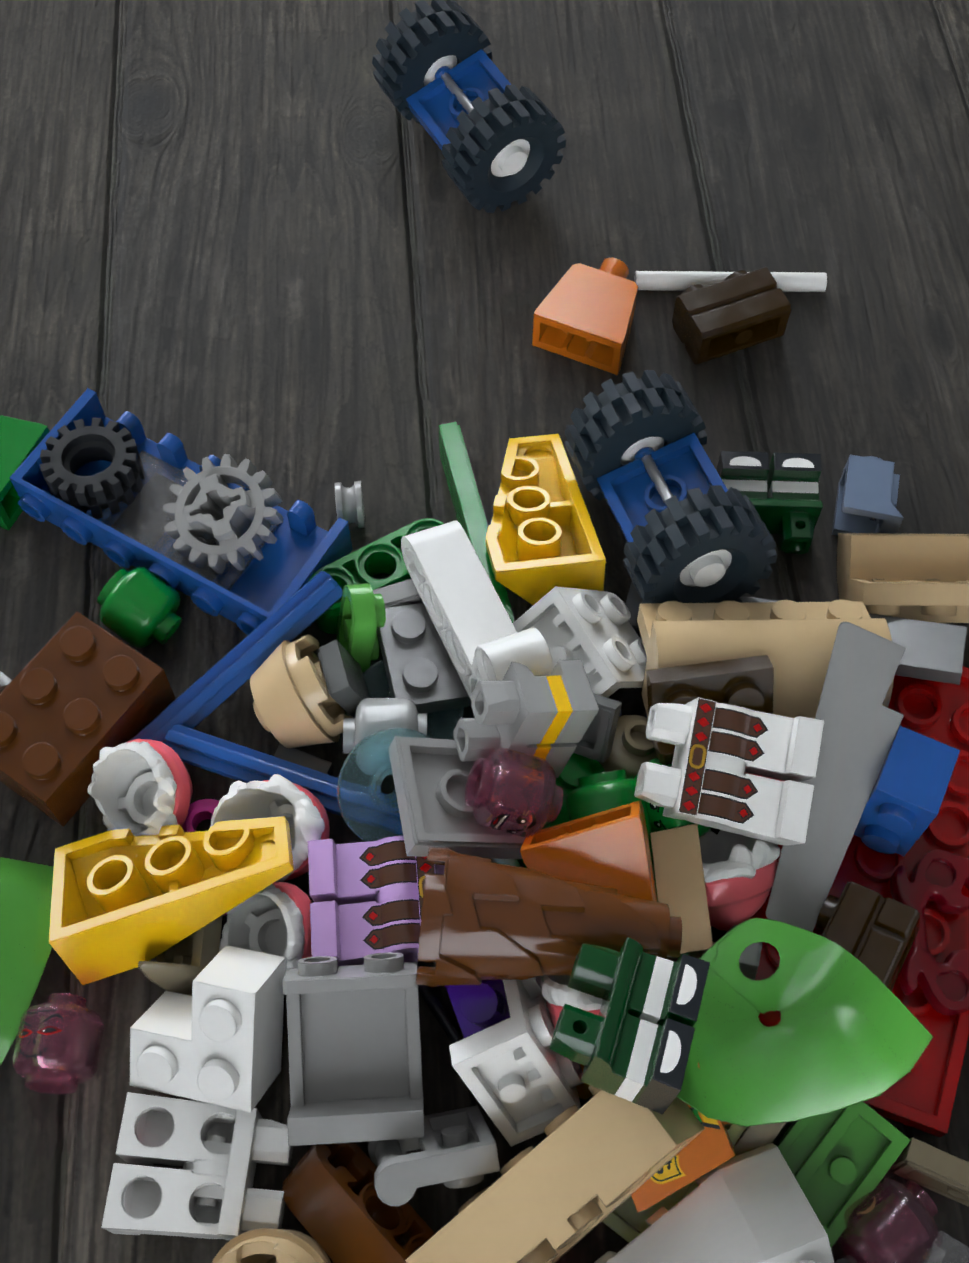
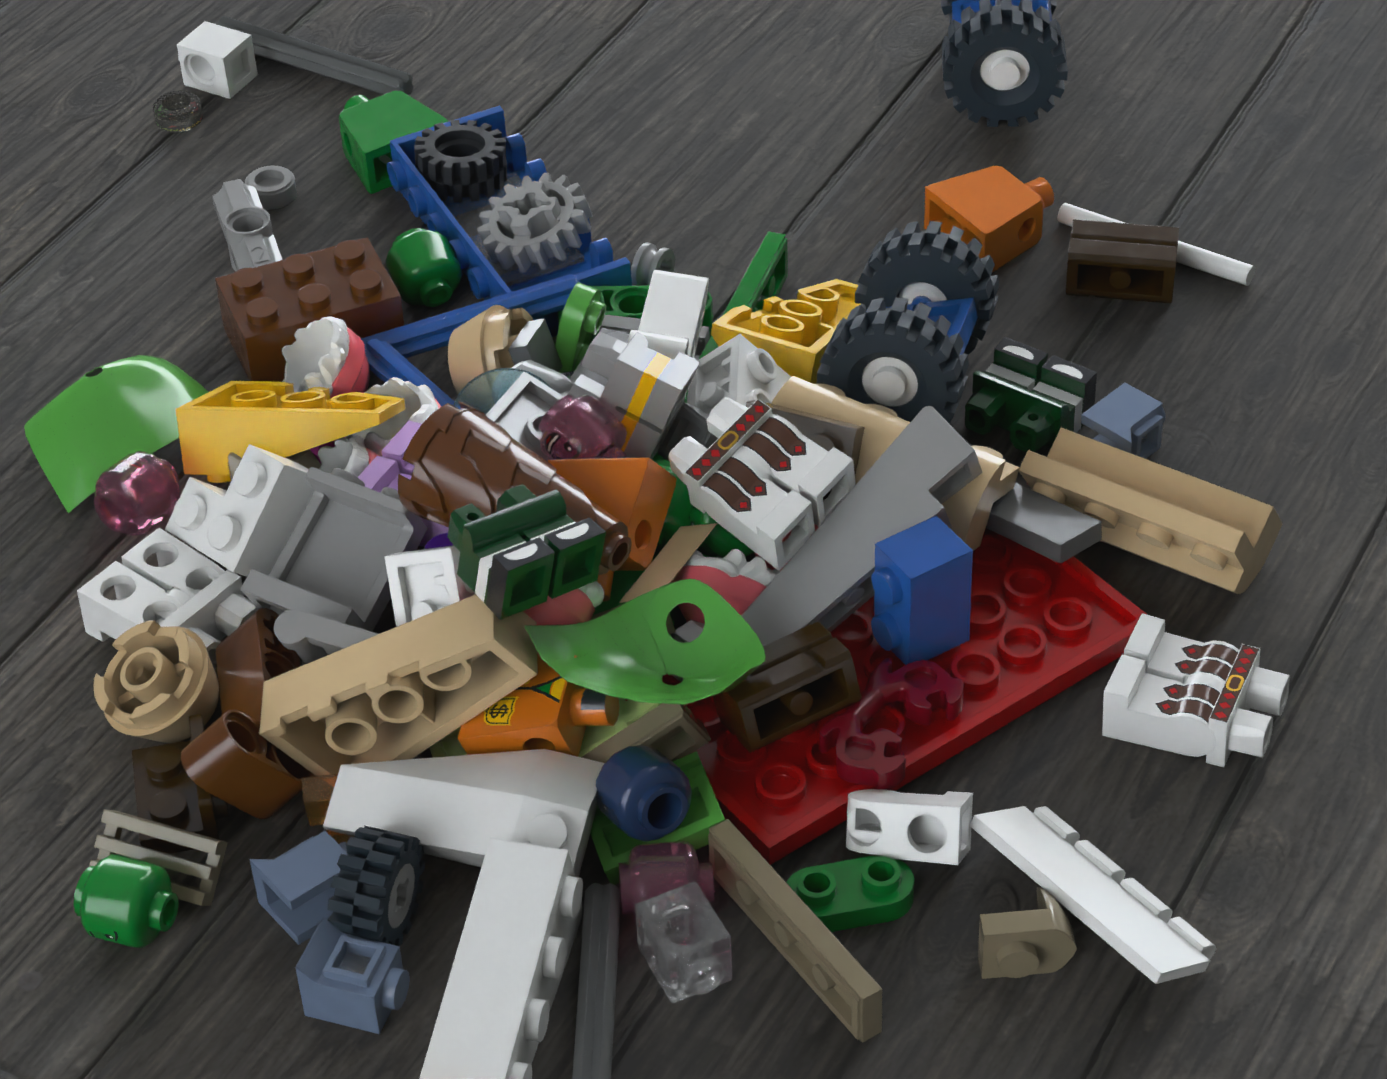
camera: 35 degrees right, 20 degrees down
none -> dark blue head [595,745,692,842]

